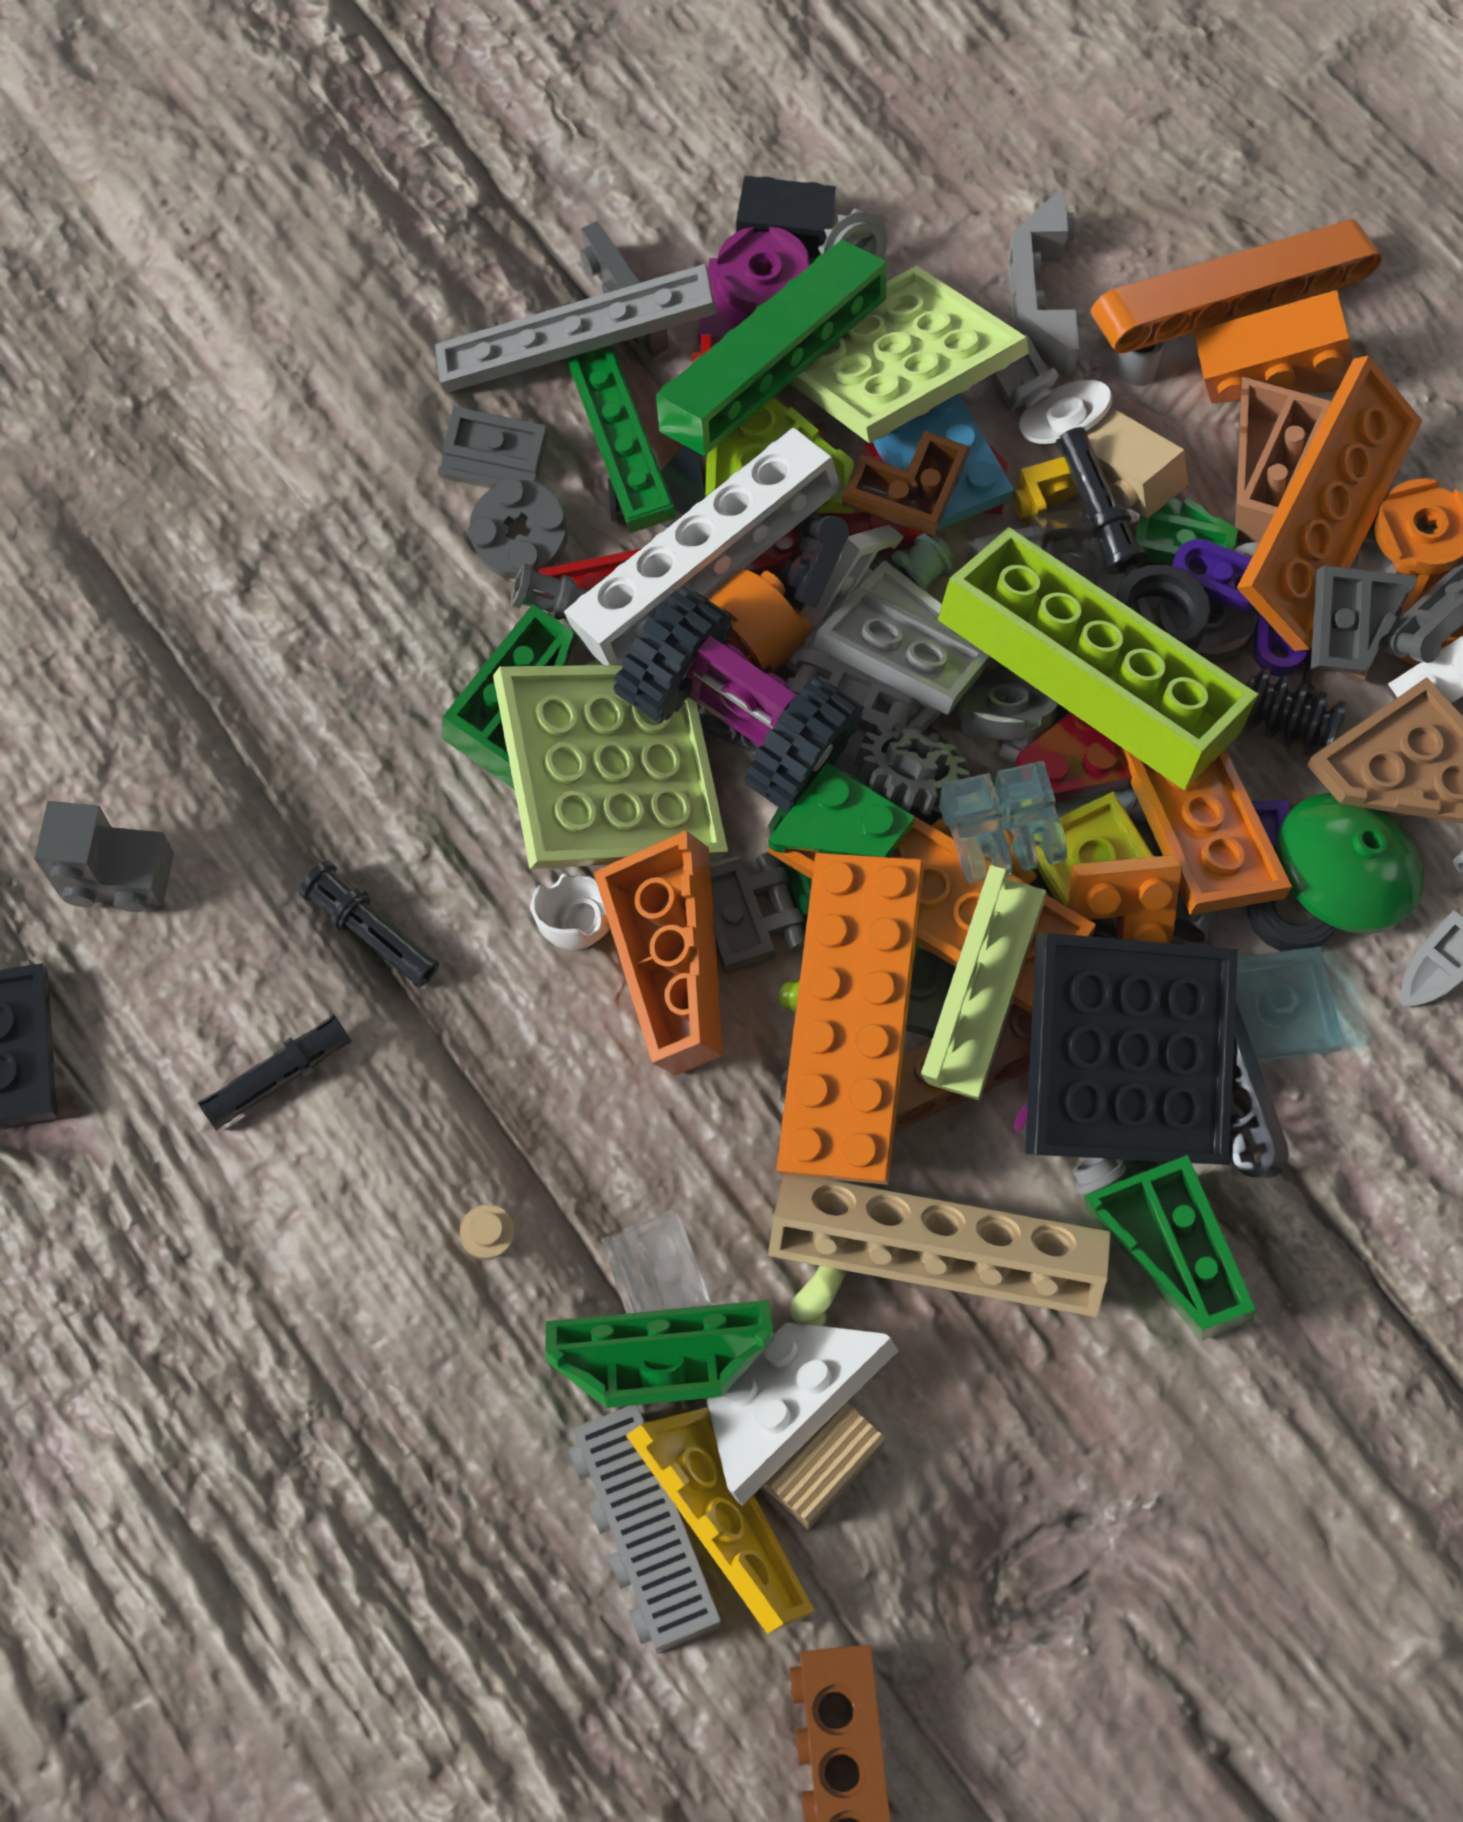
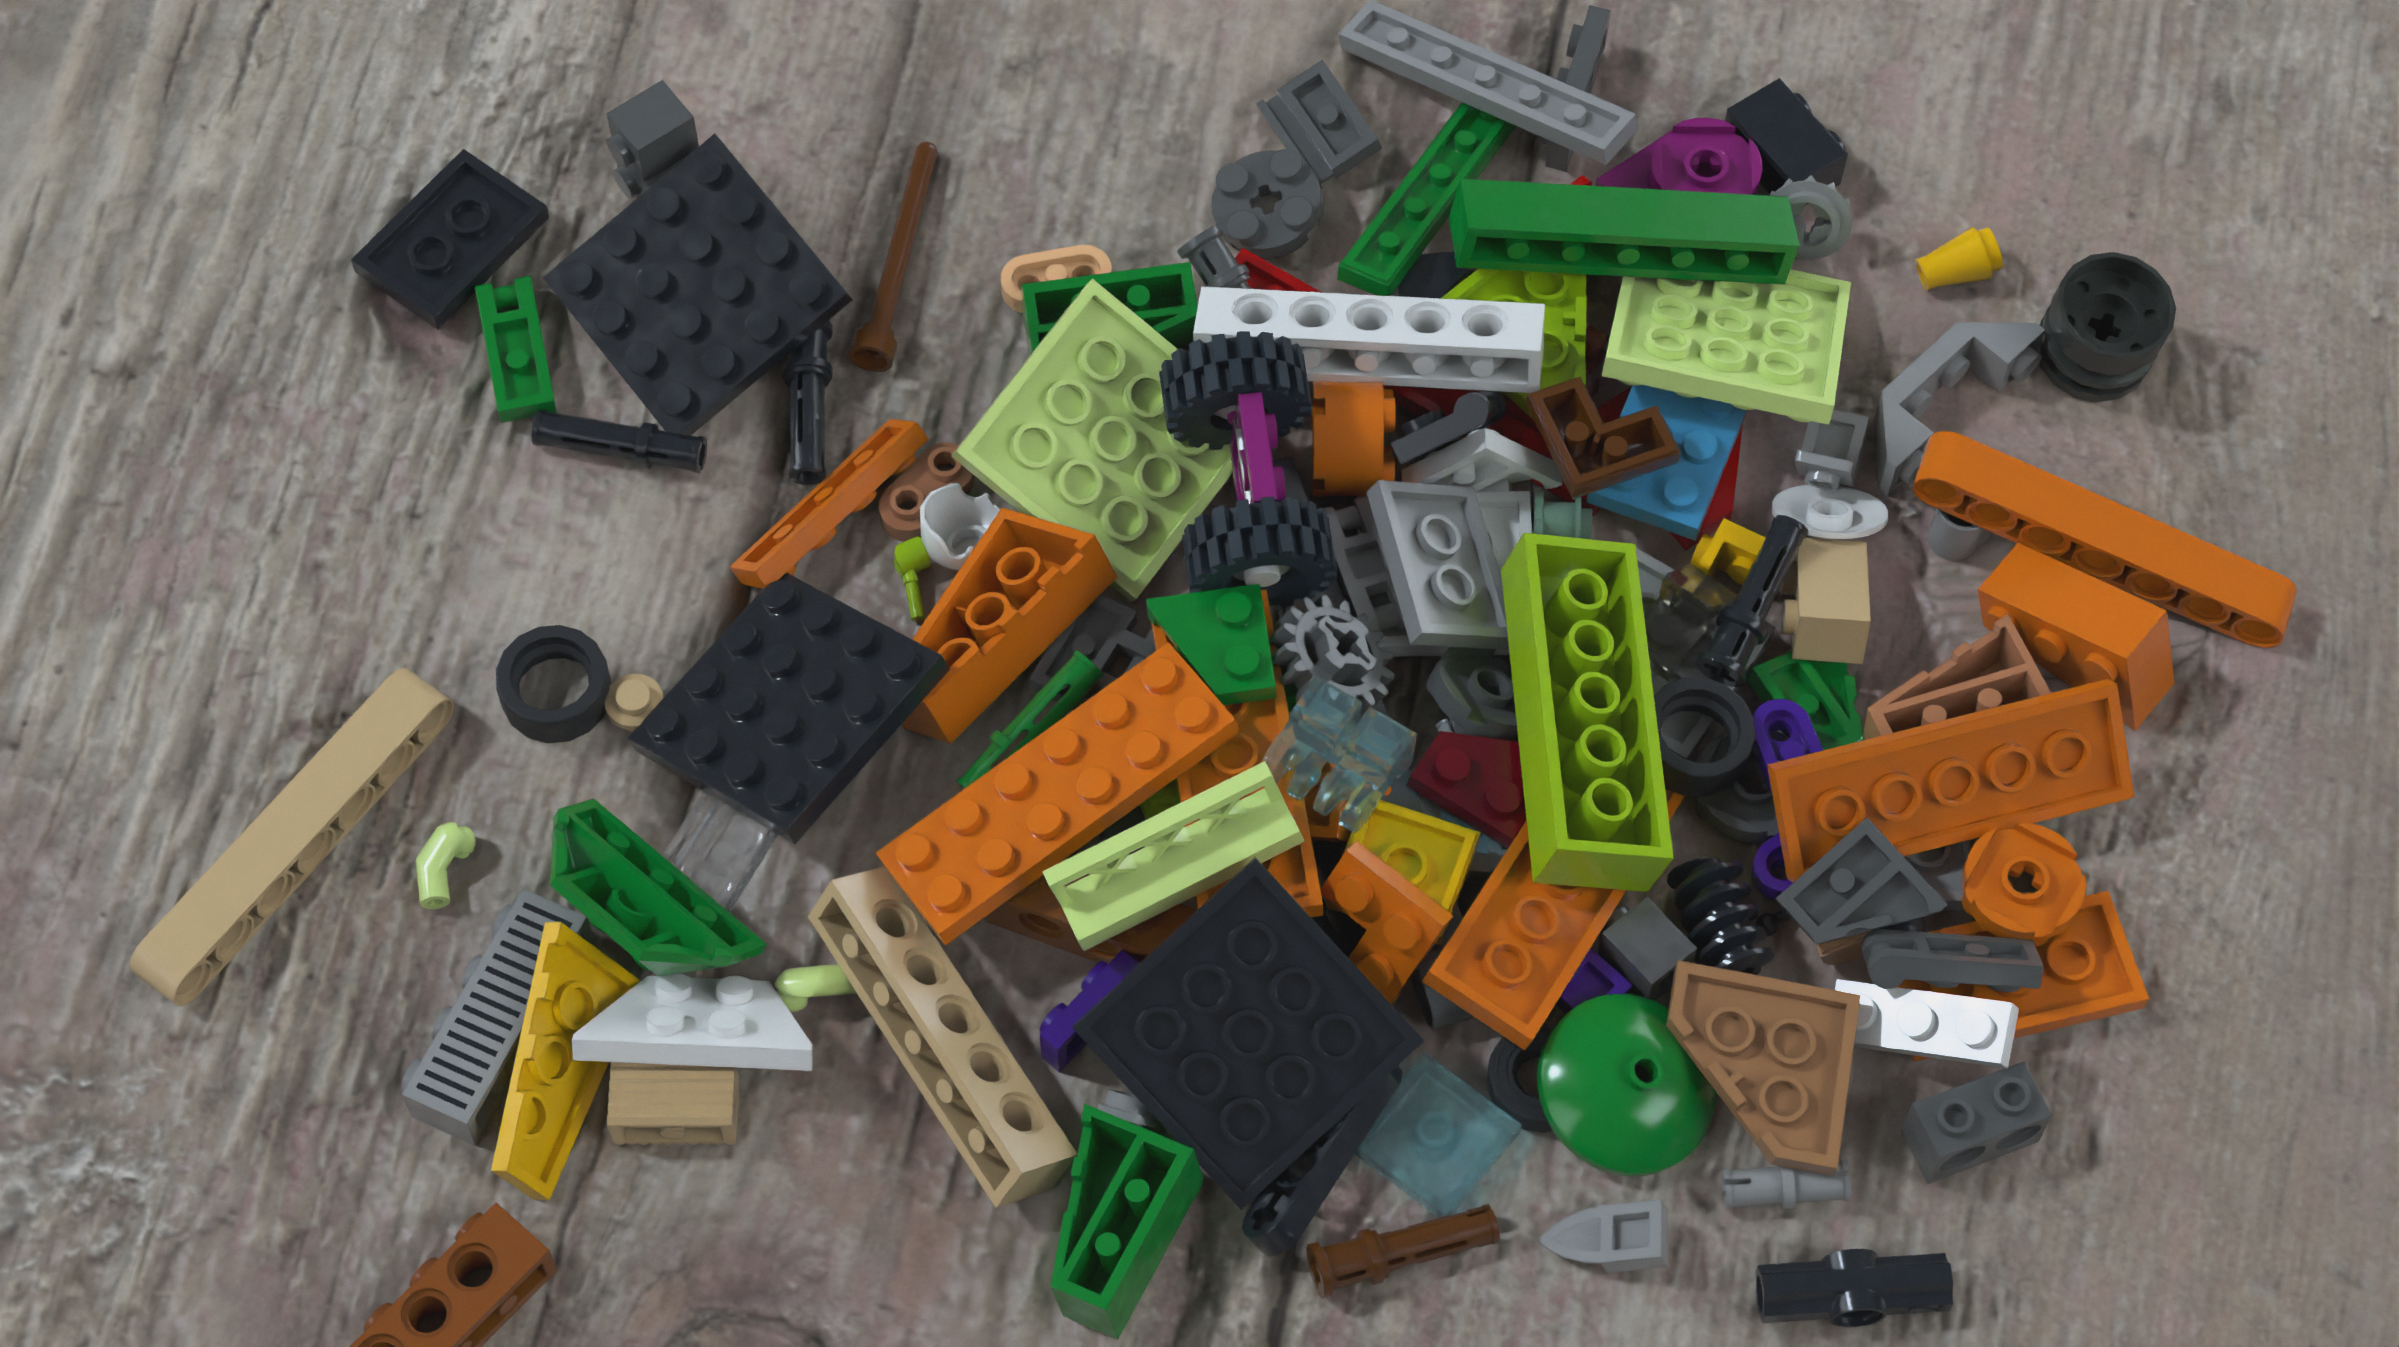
camera: 45 degrees right, 5 degrees down
none -> tan beam [129,668,454,1007]
none -> yellowish green arm [416,822,475,909]
none -> green plate [475,276,557,423]
none -> black tyre [496,625,611,743]
none -> black plate [543,133,853,436]
none -> black plate [627,573,950,844]
none -> orange plate [730,419,929,589]
none -> reddish brown piece [848,141,937,372]
none -> nougat plate [879,442,975,542]
none -> lime hand [894,536,931,621]
none -> green pin [956,650,1104,789]
none -> light nougat plate [1001,245,1112,313]
none -> dark purple plate [1040,950,1139,1073]
none -> reddish brown pin [1306,1204,1500,1299]
none -> flat silver brick [1598,897,1697,1001]
none -> yellow cone [1915,227,2003,291]
none -> pearl dark grey wheel [2038,252,2176,402]

